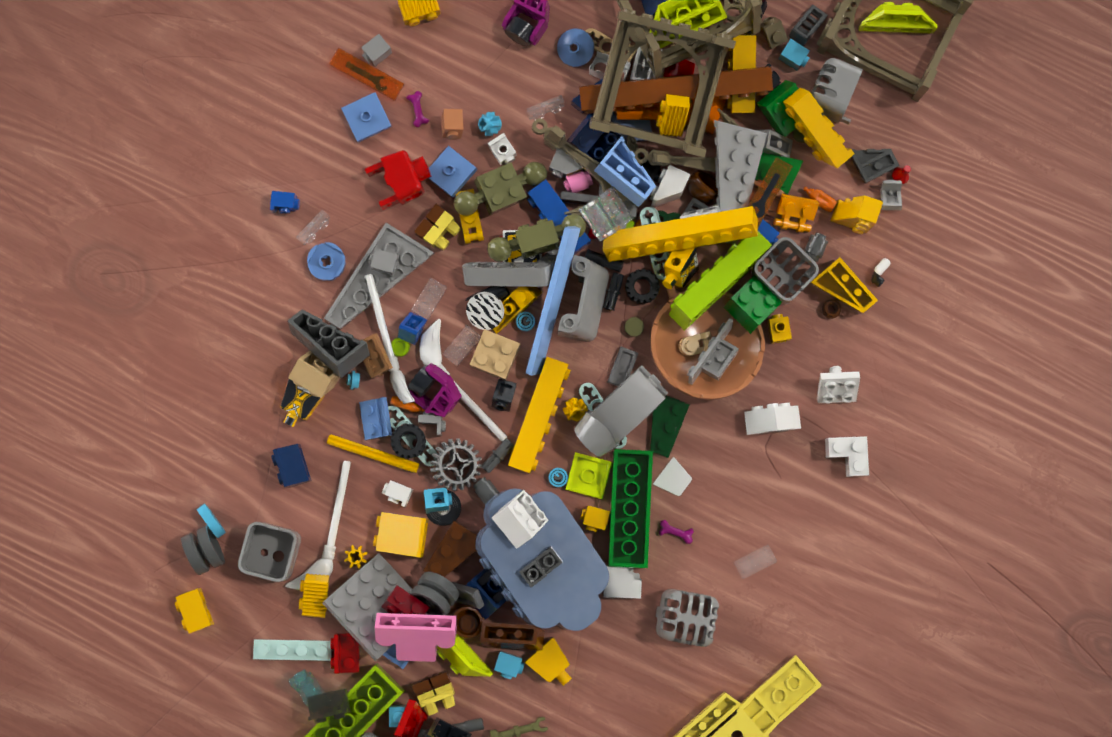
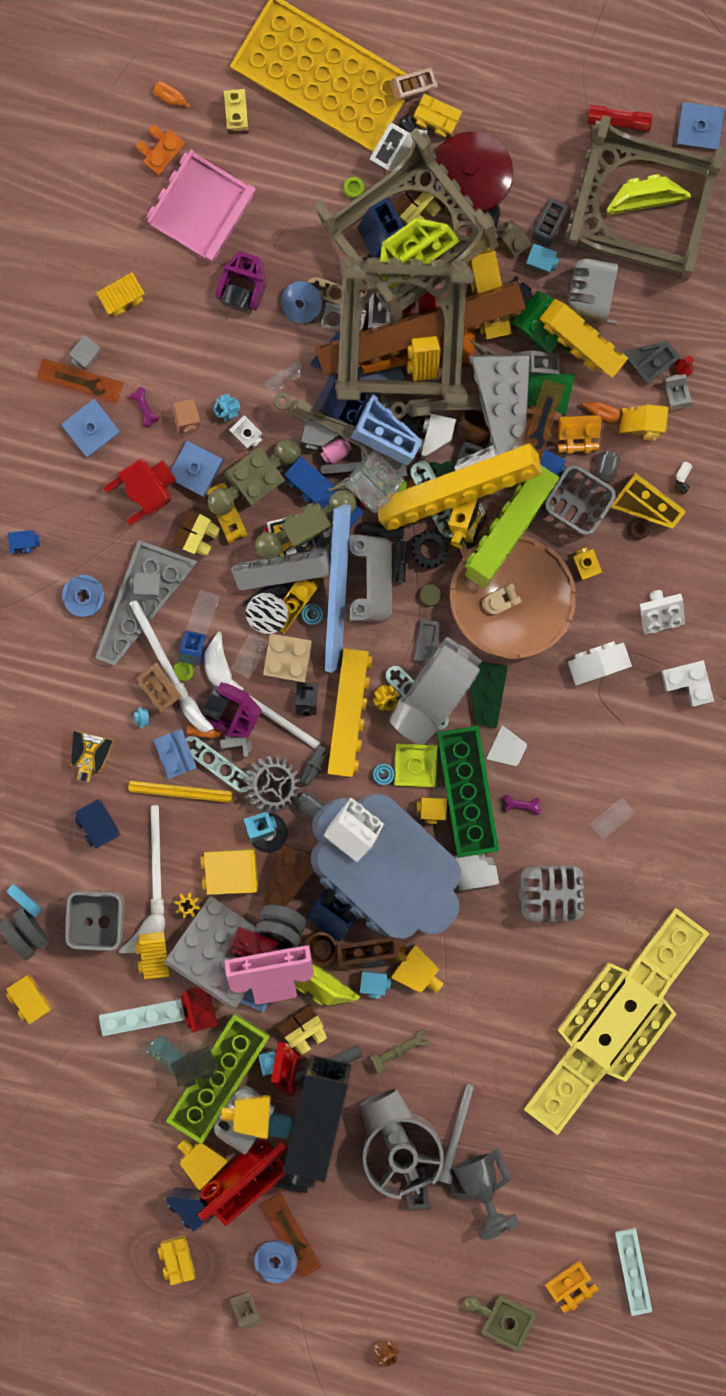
camera: 15 degrees left, 5 degrees up
dark grey wedge [287,309,370,378] -> none
tan brick [288,350,339,398] -> none
clear plate [296,210,330,245] -> none
white brick [382,480,414,507] -> none
black tyre [391,424,426,459] -> none
flat silver tile [451,582,484,609] -> none
dark grey slope [519,546,563,587] -> none
light grey bracket [687,318,739,385] -> none
green brick [723,275,782,334] -> none

